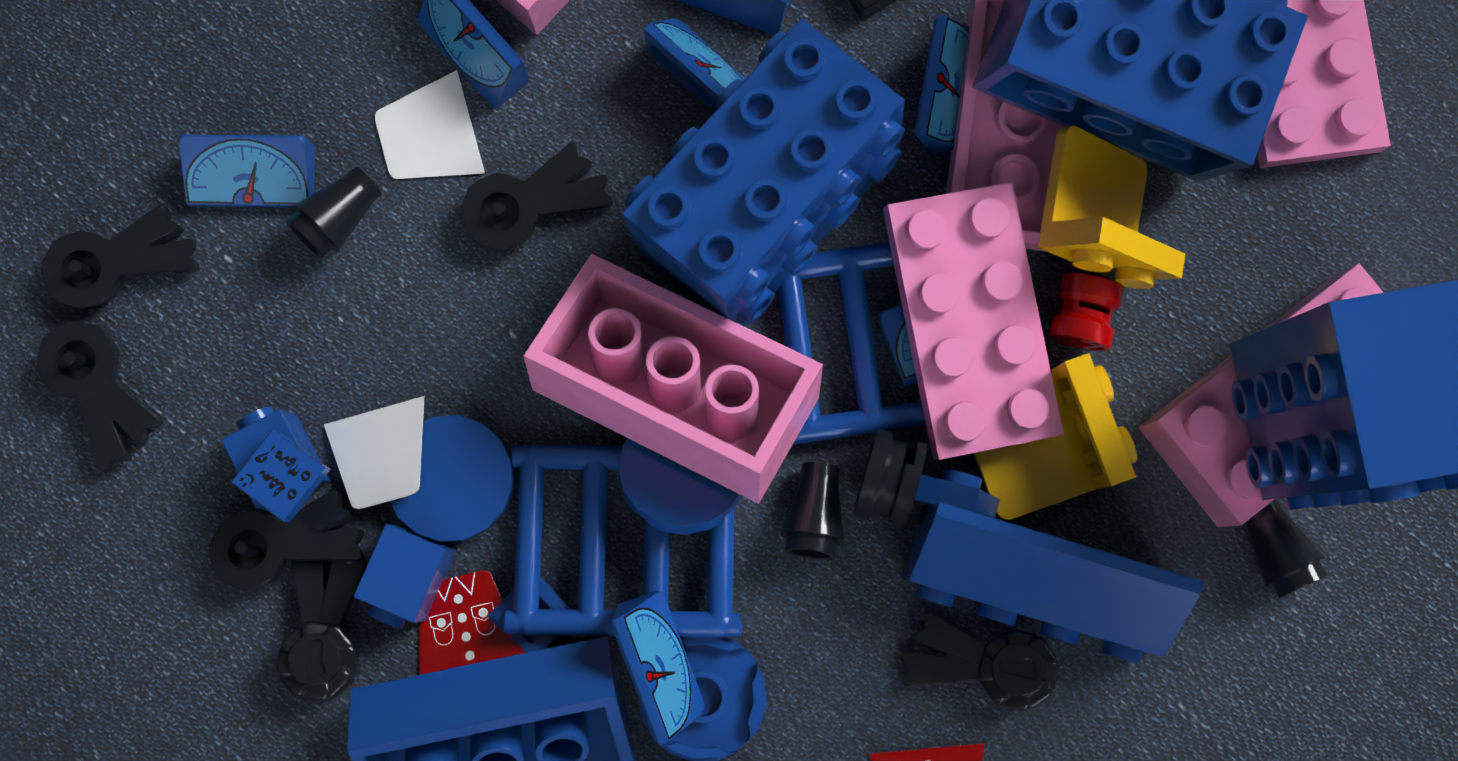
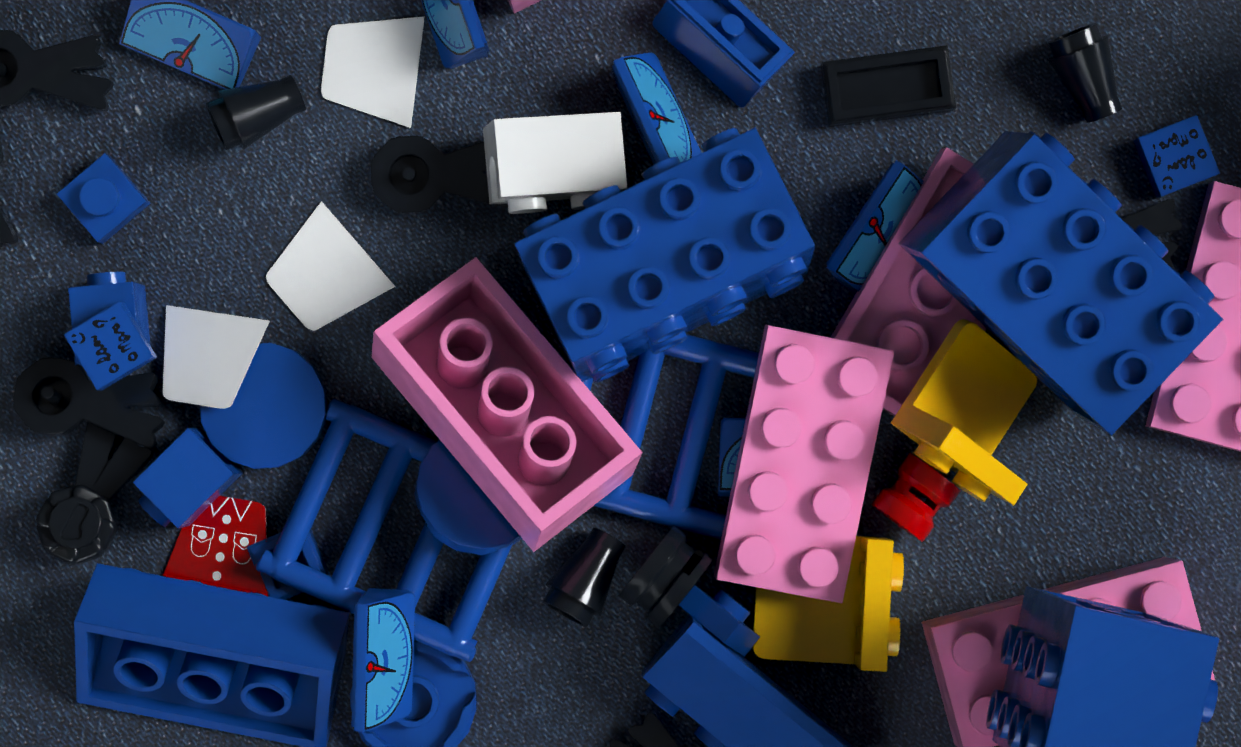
camera: 20 degrees right, 5 degrees up
none -> blue plate [57,153,151,244]
none -> white sticker [266,201,396,331]
none -> white brick [483,112,627,214]

